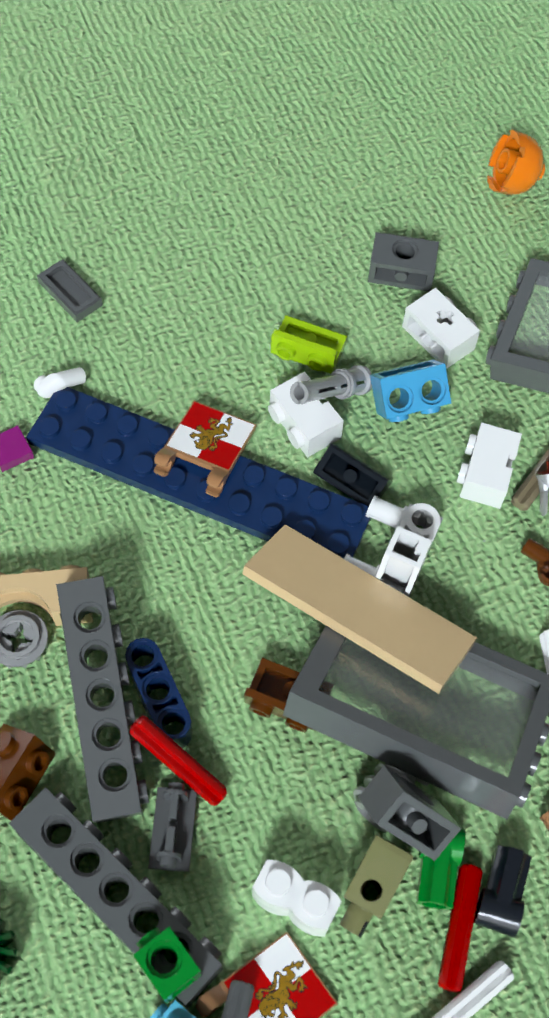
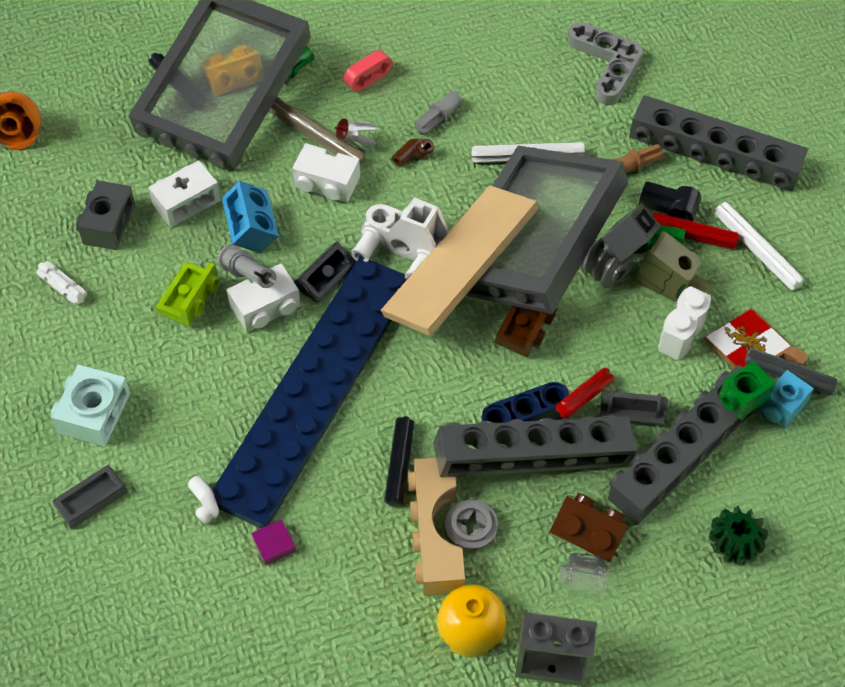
camera: 85 degrees left, 5 degrees down
flag [154,401,256,497] -> none
none -> white axle [36,261,87,305]
none -> light aqua brick [51,364,130,446]
none -> black axle [384,416,414,507]

